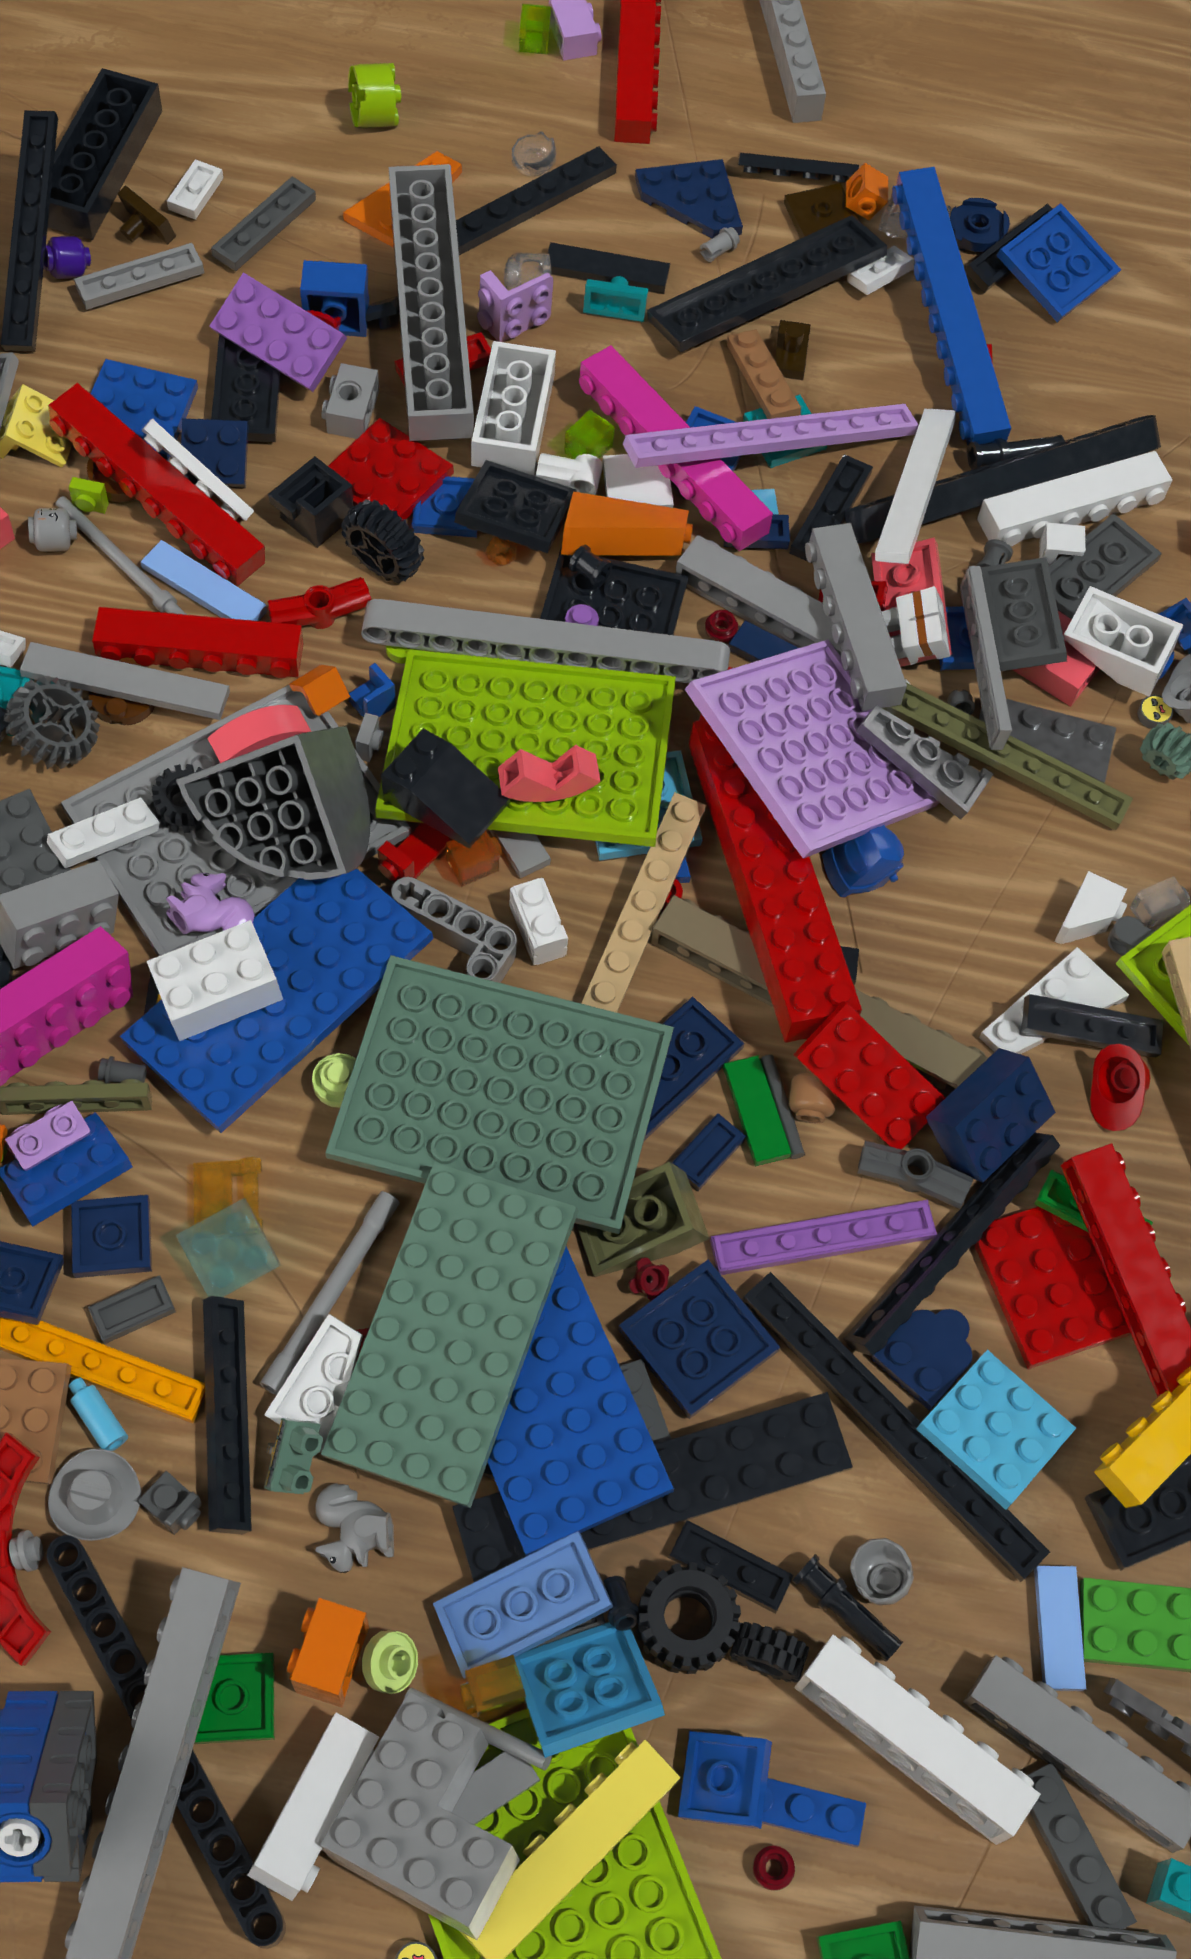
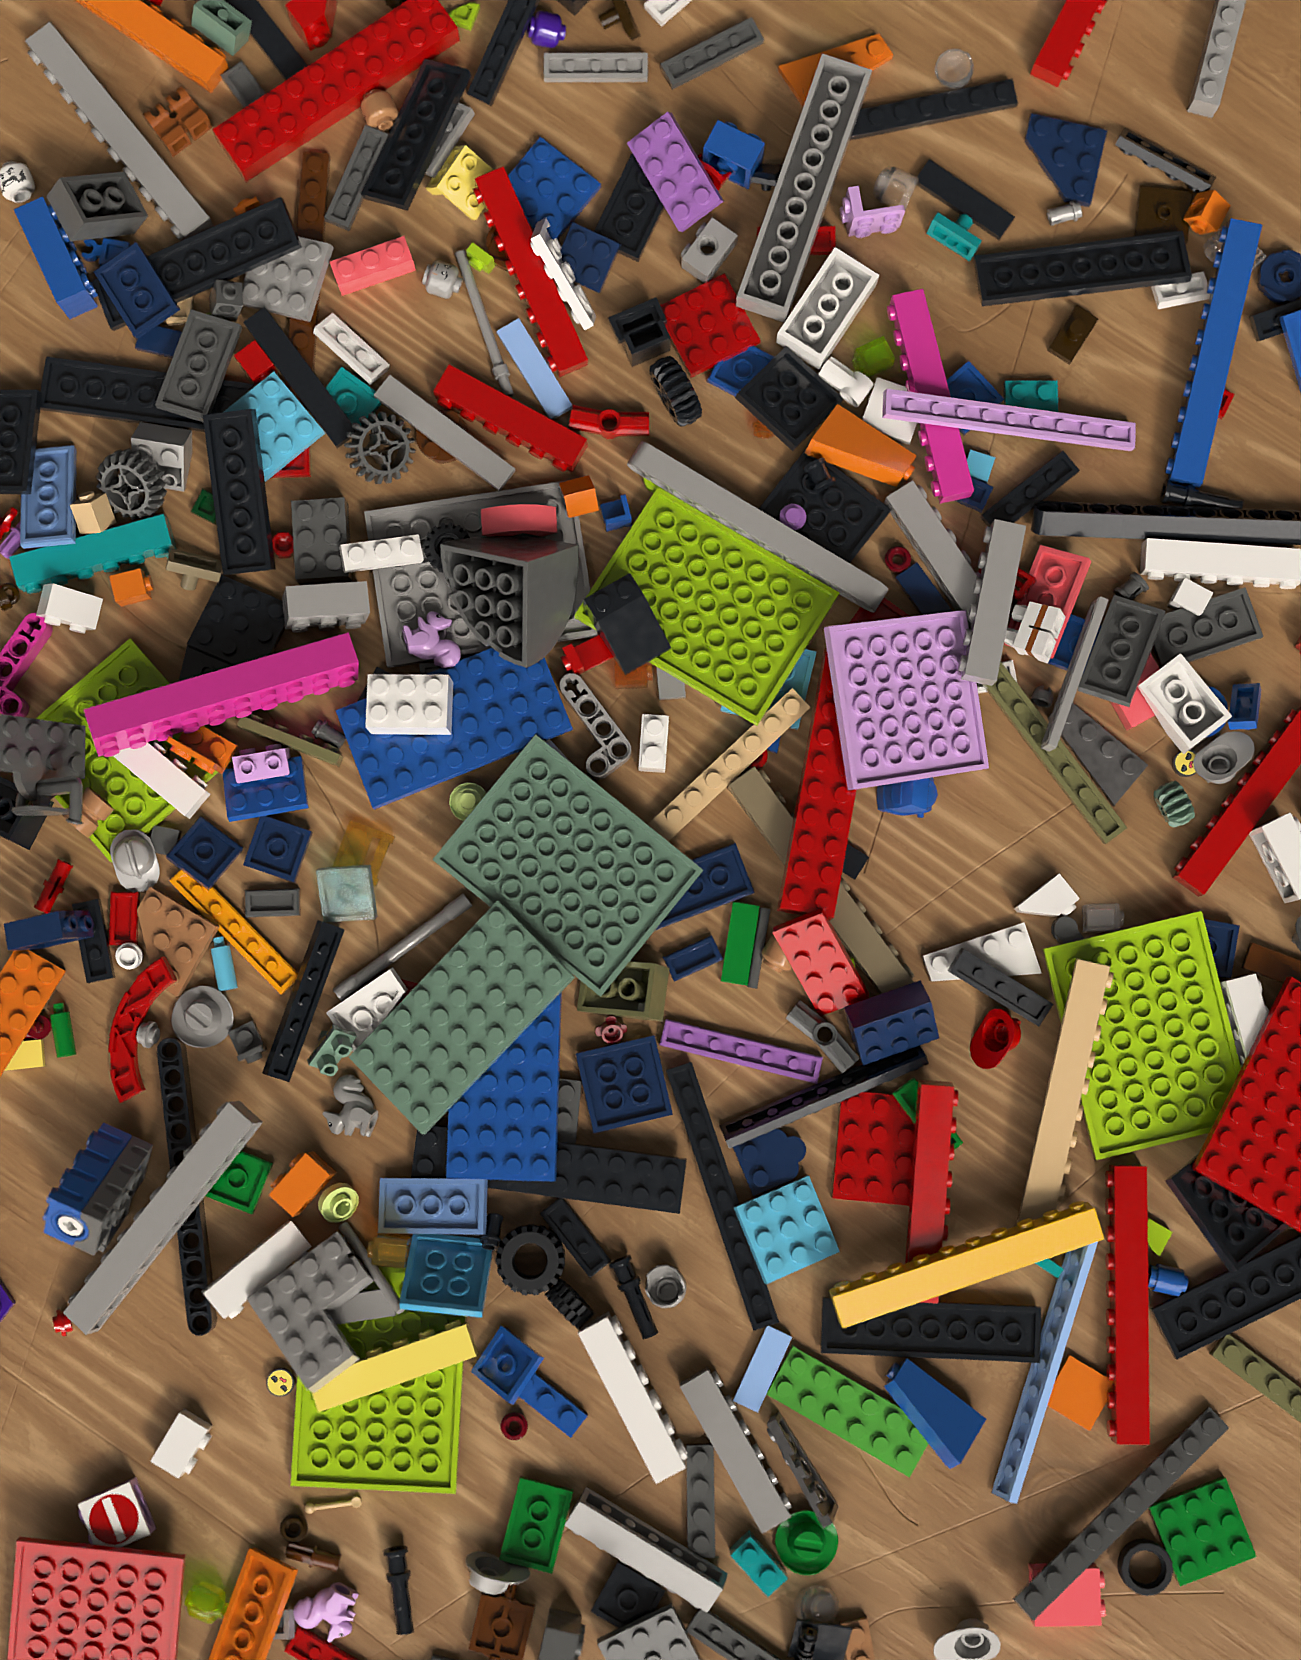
camera: 30 degrees right, 20 degrees up
light grey plate [355,713,384,762] -> none
coral brick [498,745,601,802] -> none
medium nougat plate [727,329,801,419] -> none
flat silver wing [855,705,993,819] -> none
white tile [875,408,956,564] -> none

